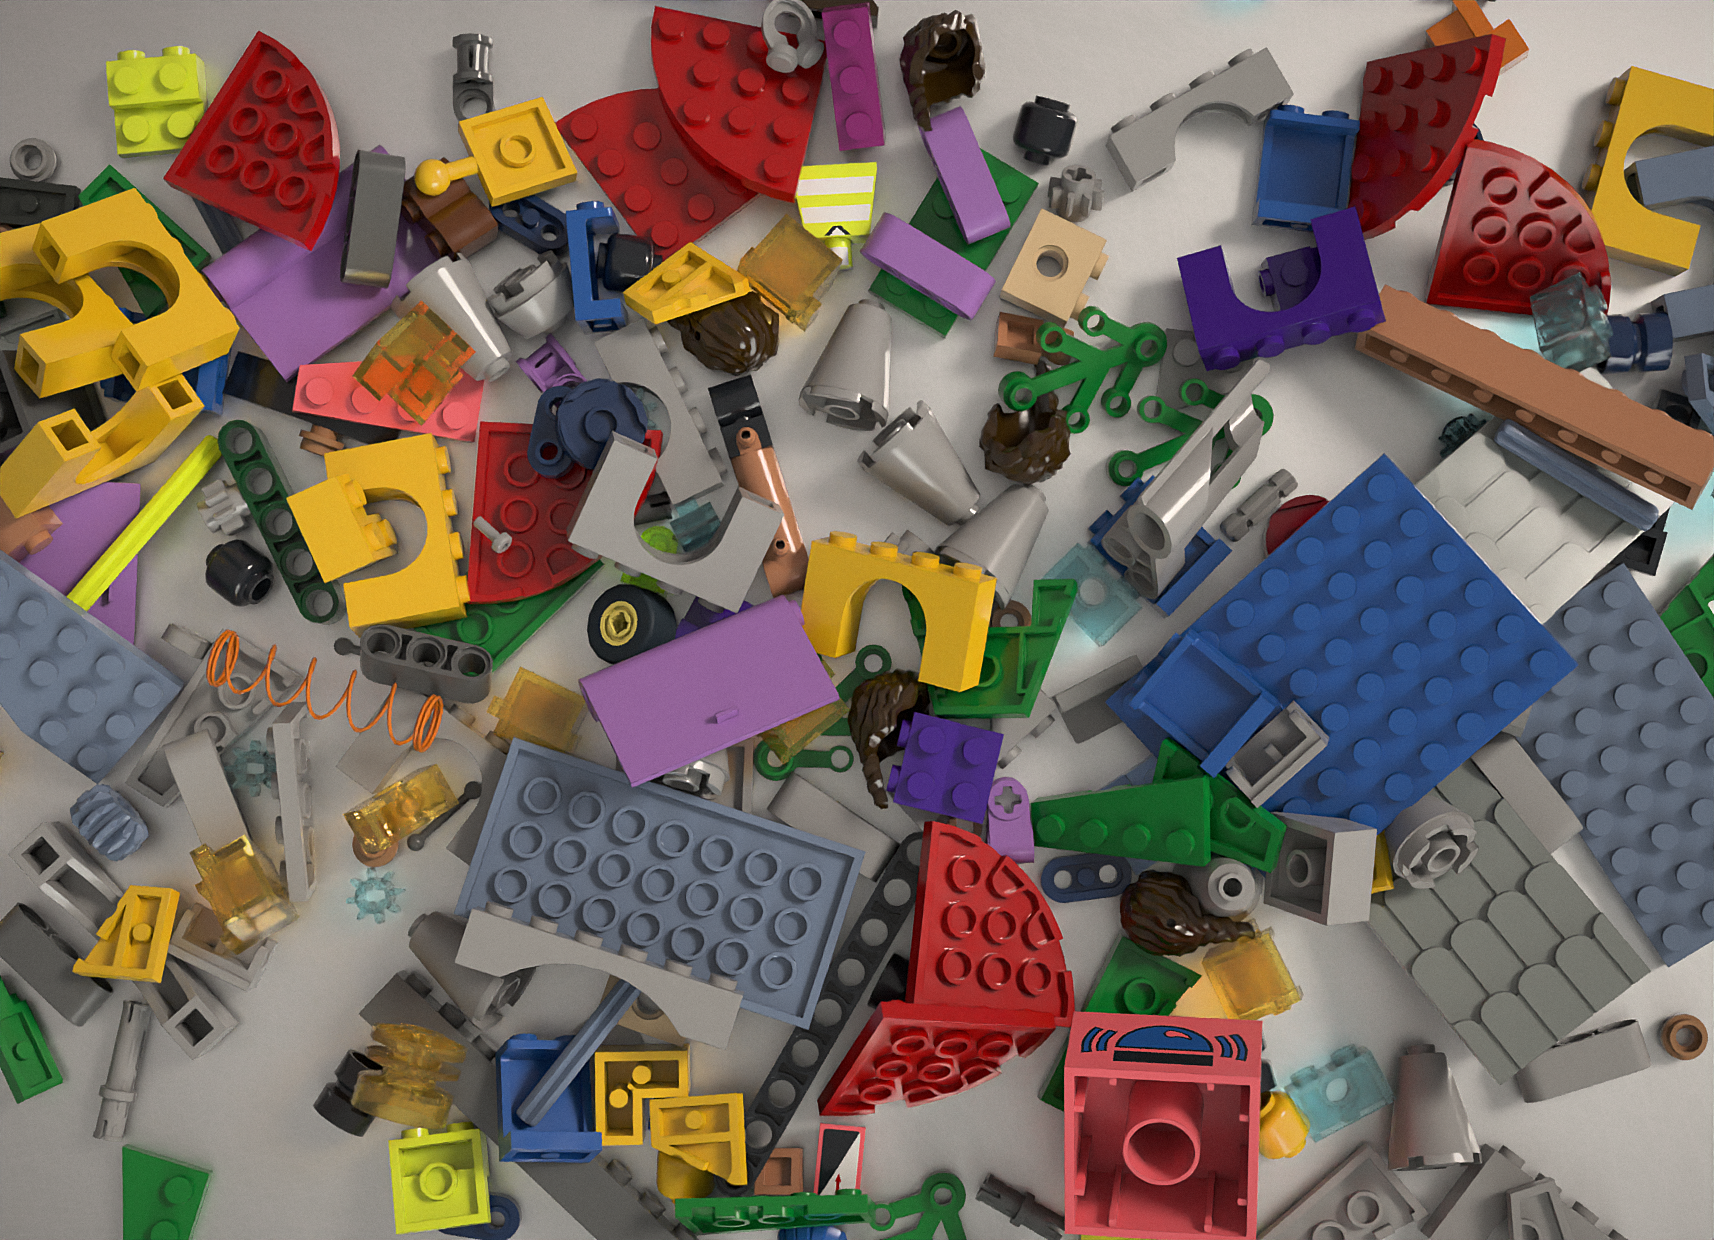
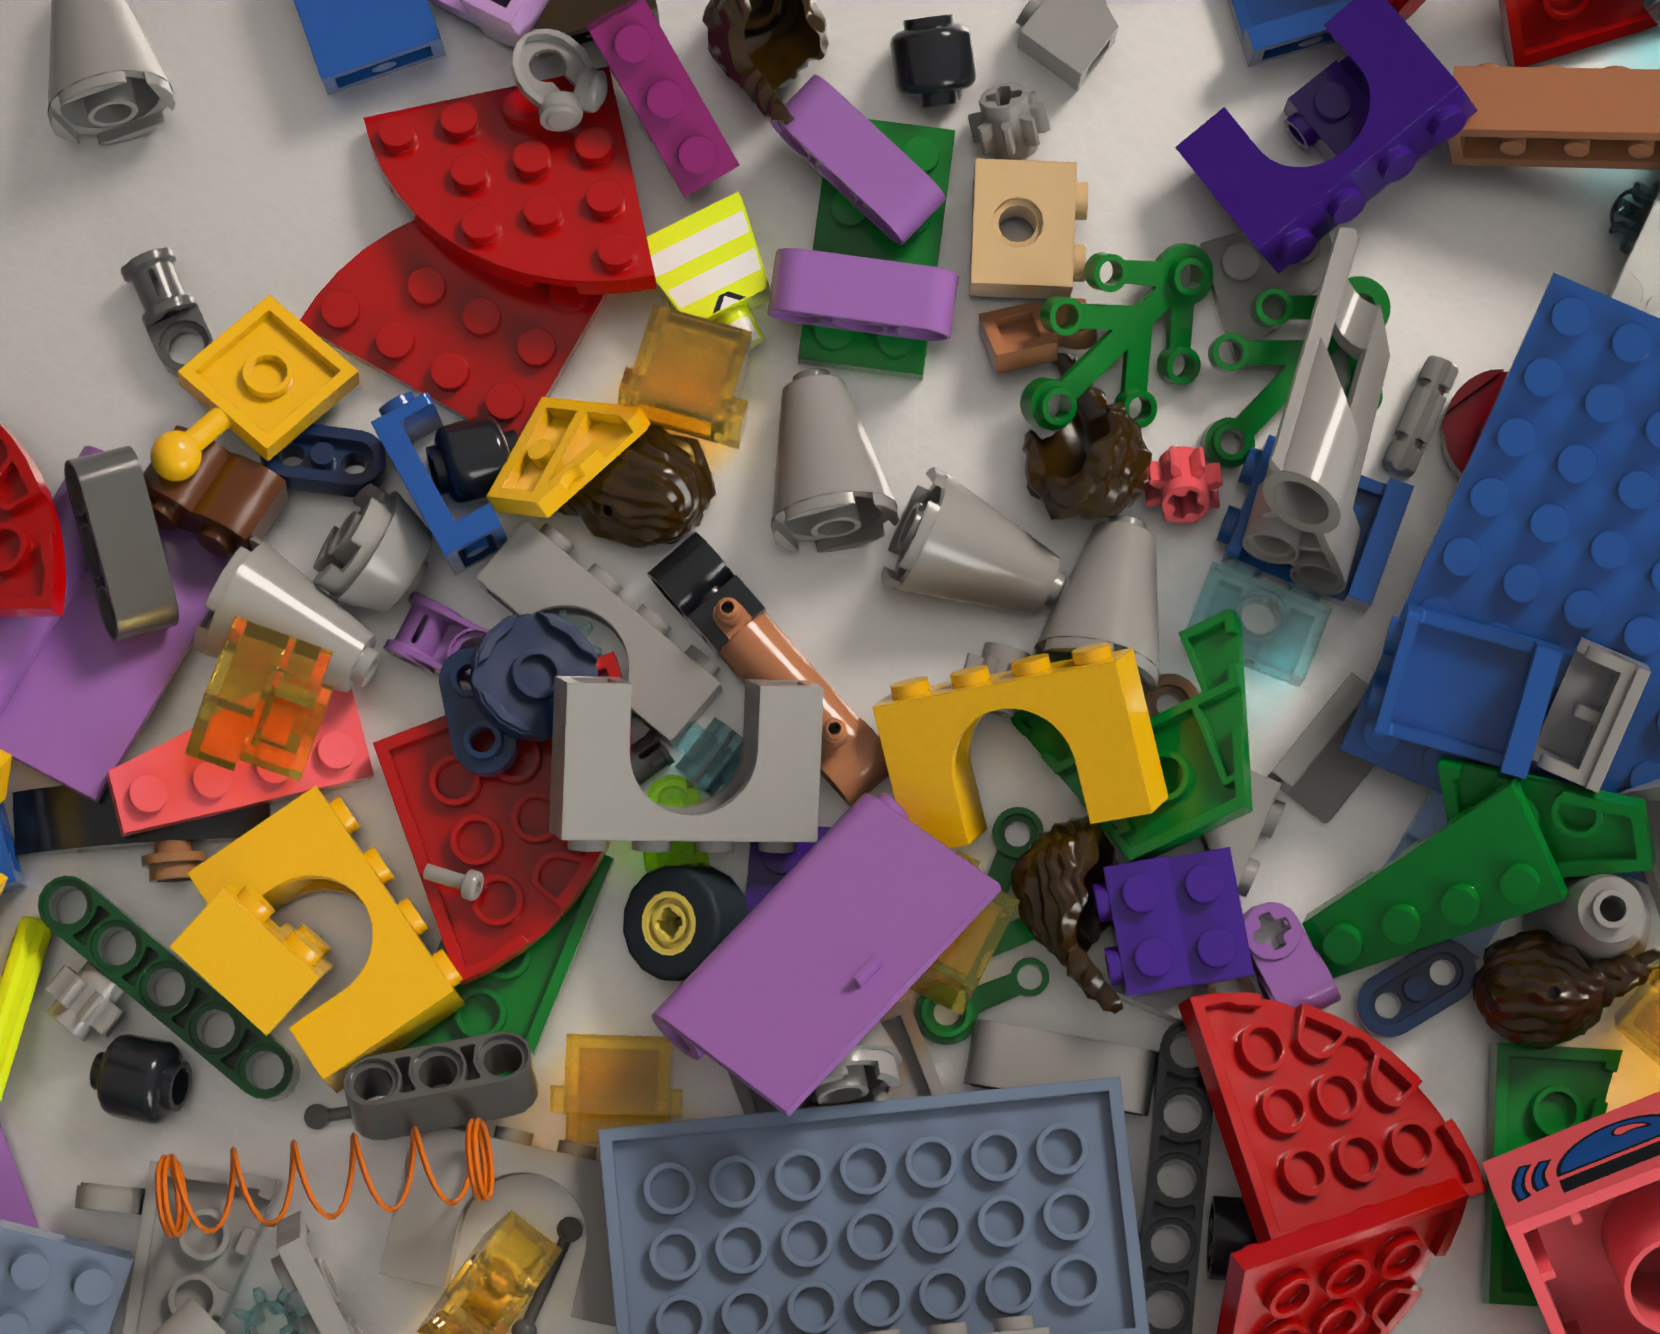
camera: 25 degrees left, 5 degrees down
none -> coral gear [1144,446,1223,523]

